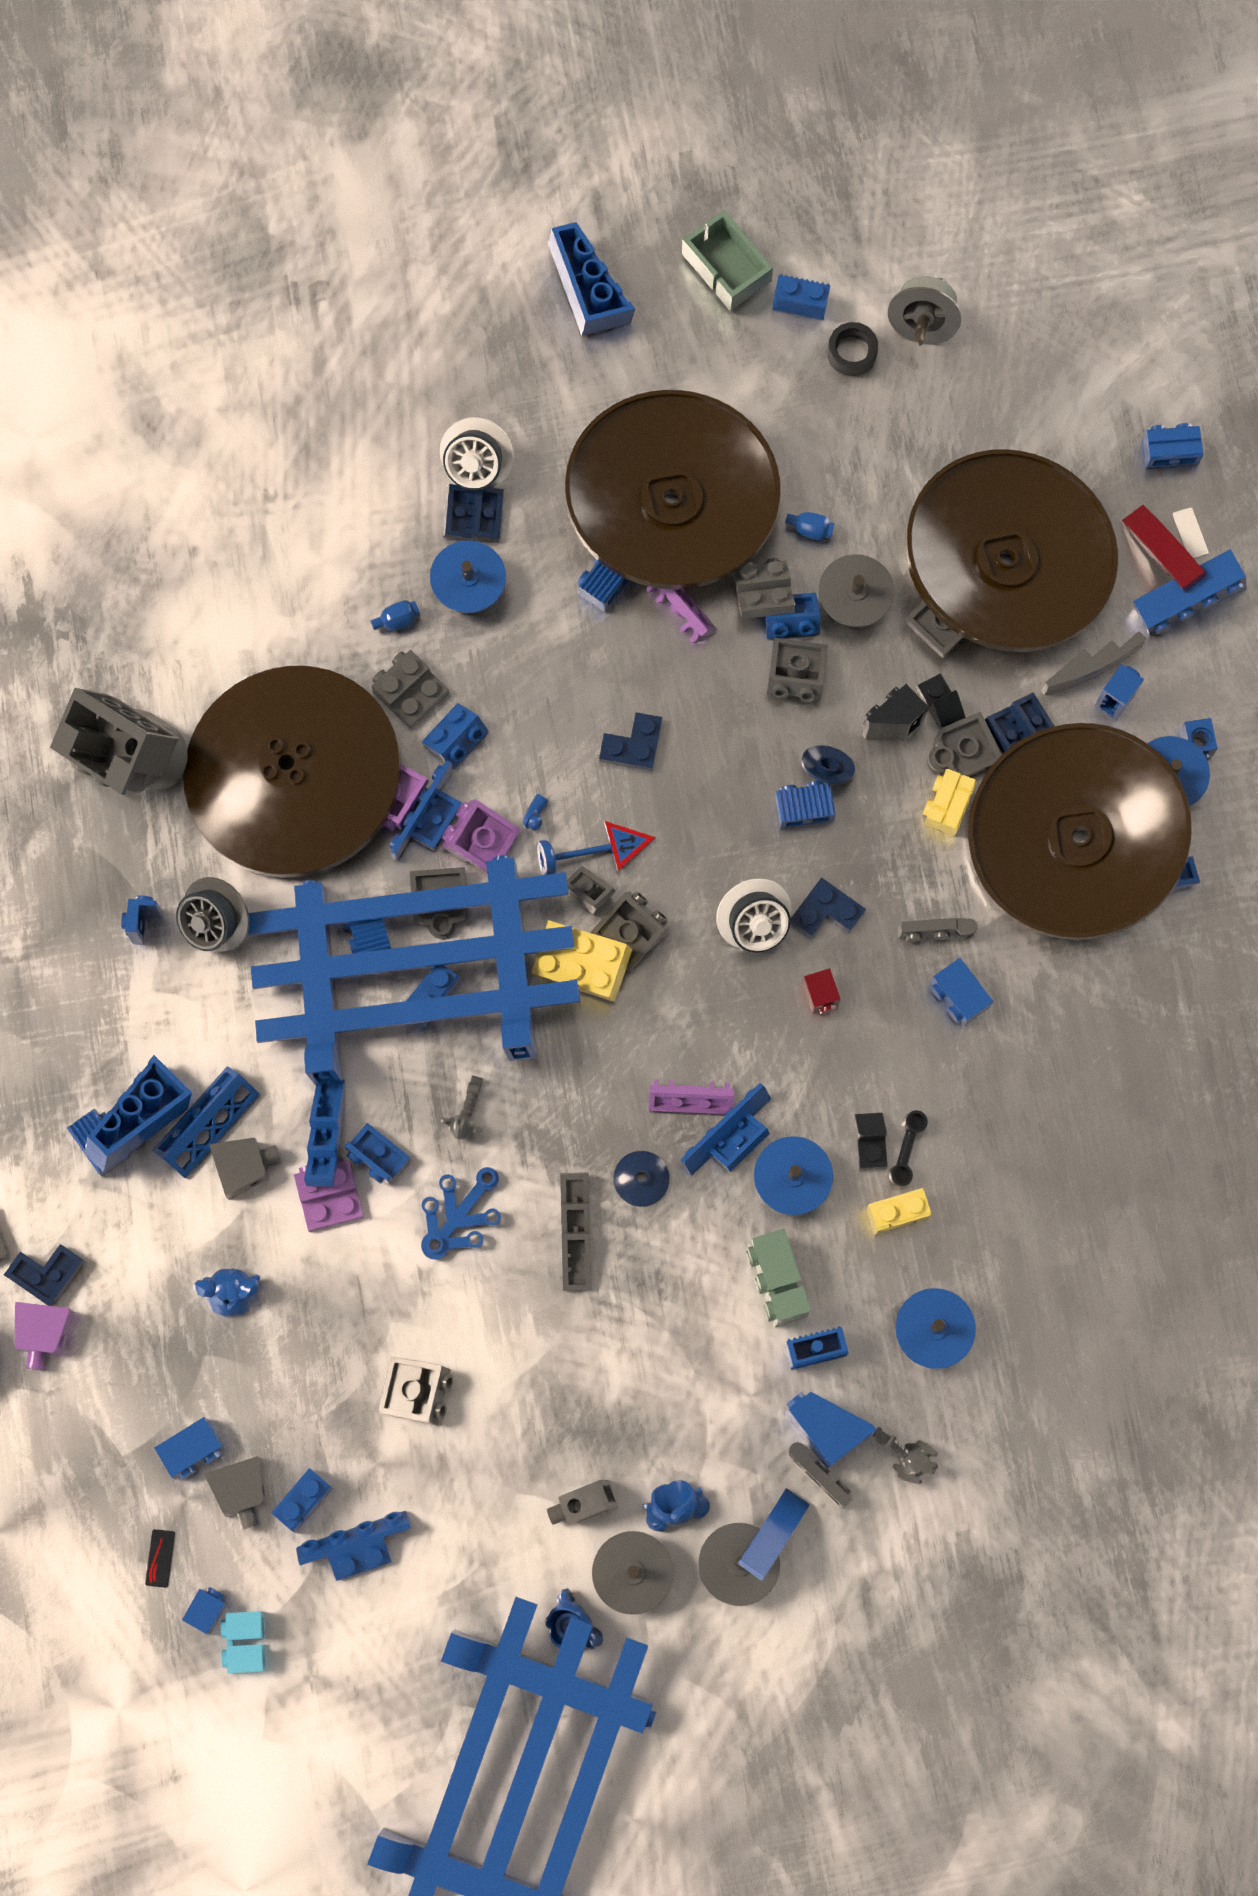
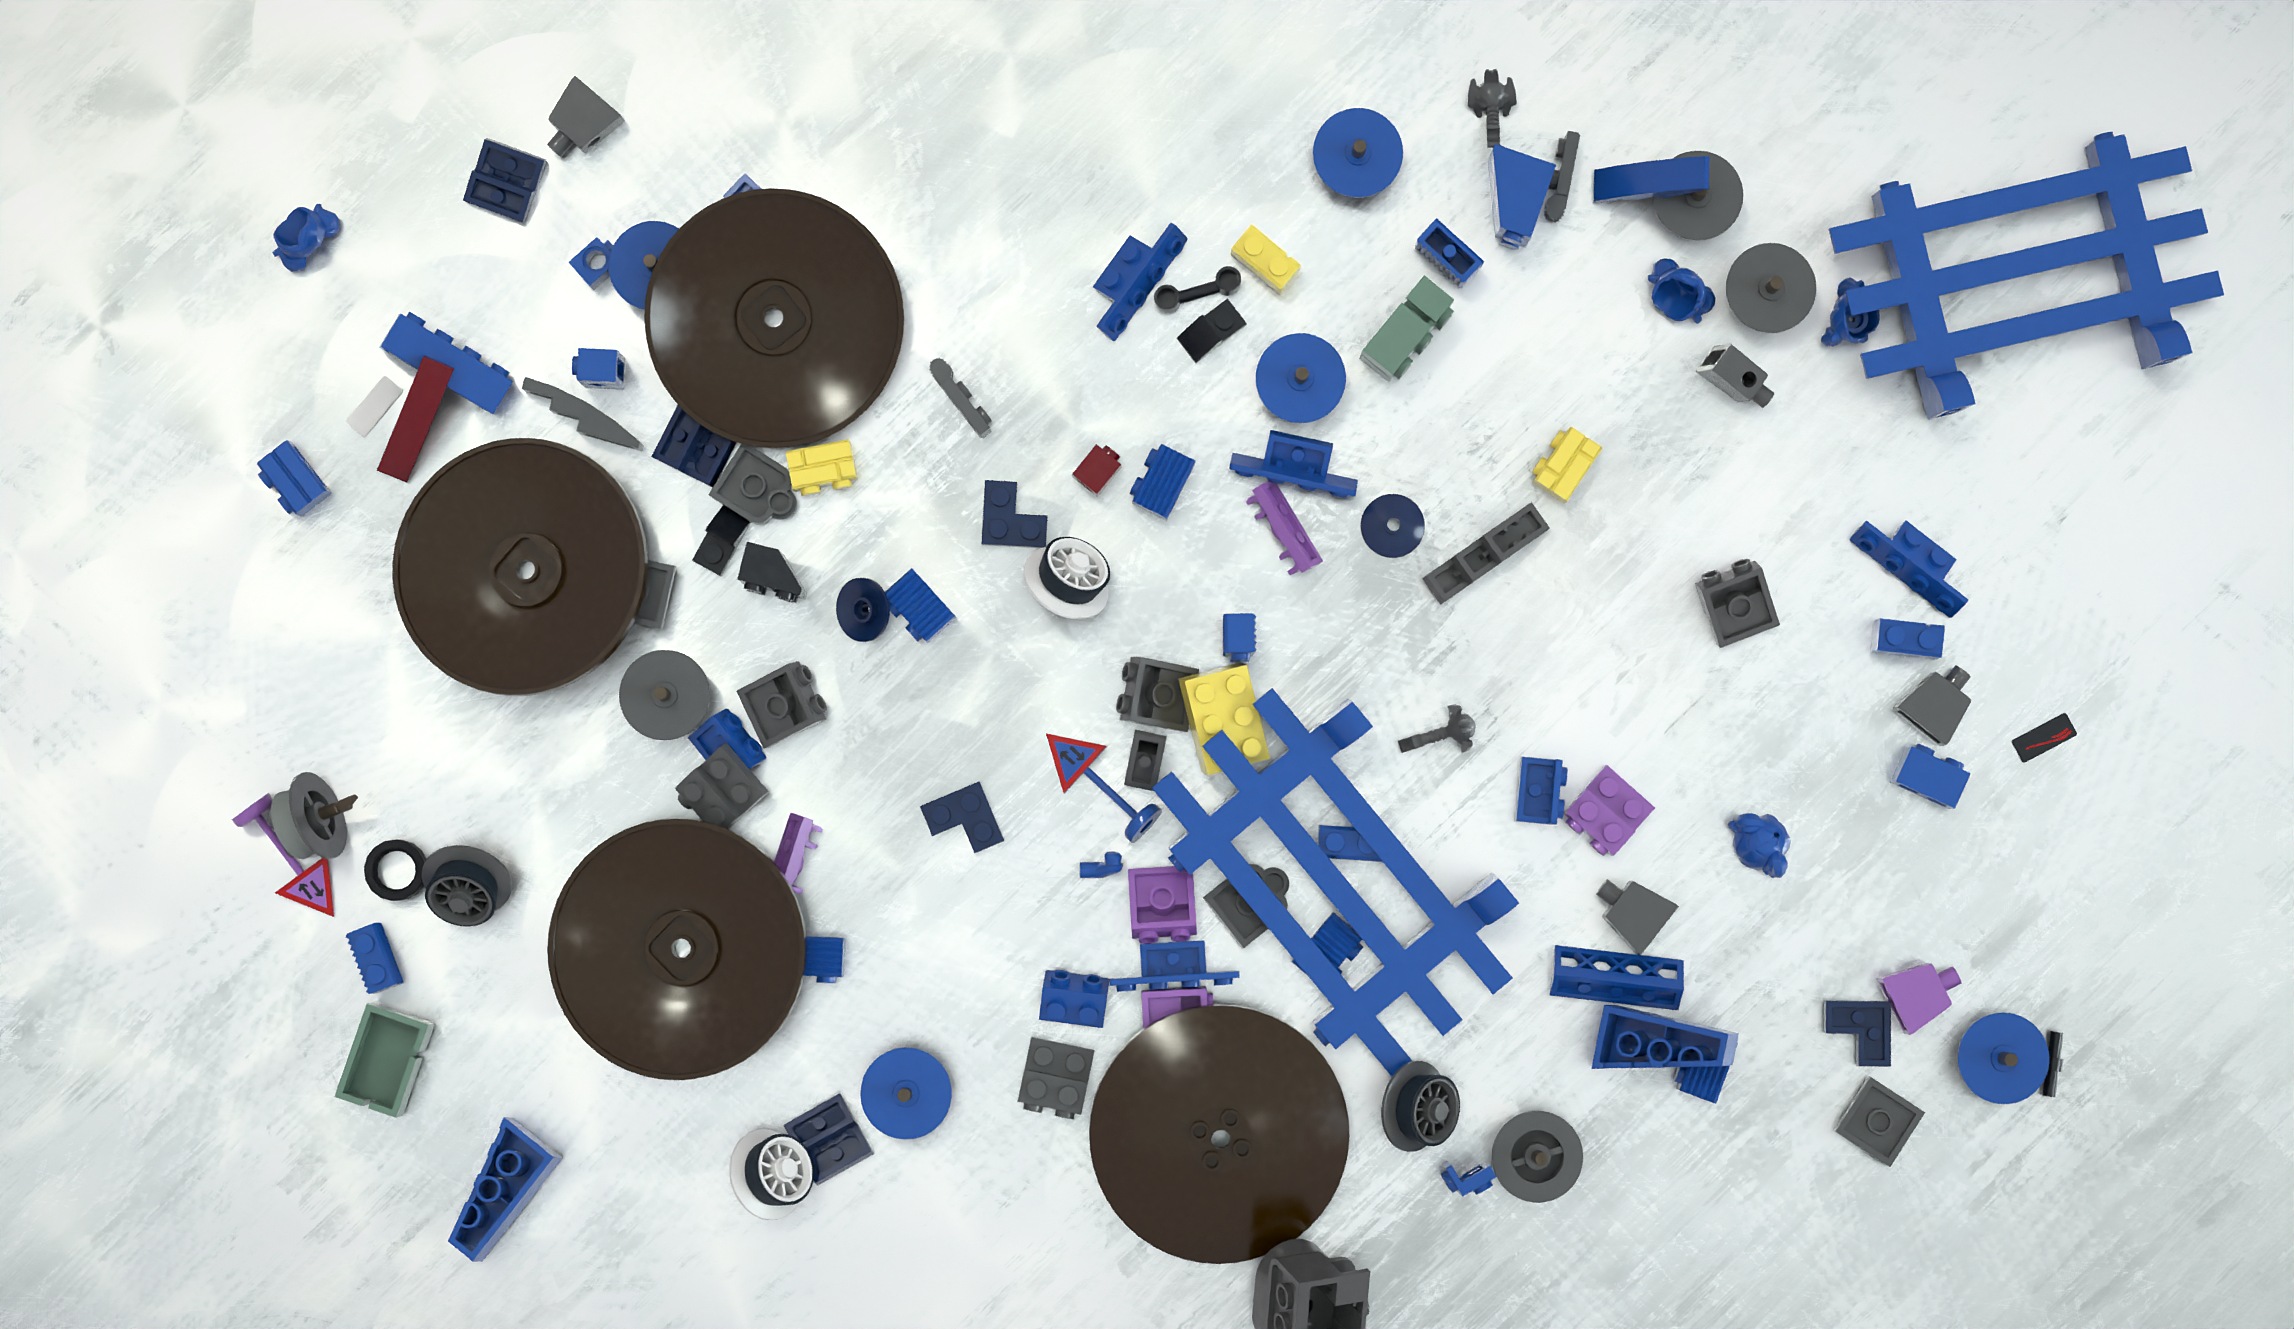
camera: 120 degrees left, 10 degrees up
blue brick [182,1587,228,1635] -> none
medium azure piece [221,1611,266,1674] -> none
blue slope [304,1080,346,1186] -> none
blue plant [370,600,420,630] -> none
blue plant [421,1167,501,1260] -> none
blue plant [785,512,835,540] -> none
blue brick [931,958,994,1026] -> none
none -> medium lavender piece [231,793,334,917]
none -> dark grey piece [422,845,512,927]
none -> blue bracket [1093,223,1188,341]
none -> blue brick [1129,444,1196,521]
none -> blue brick [1223,613,1257,662]
none -> dark grey piece [1492,1111,1583,1203]
none -> light yellow brick [1532,427,1602,504]

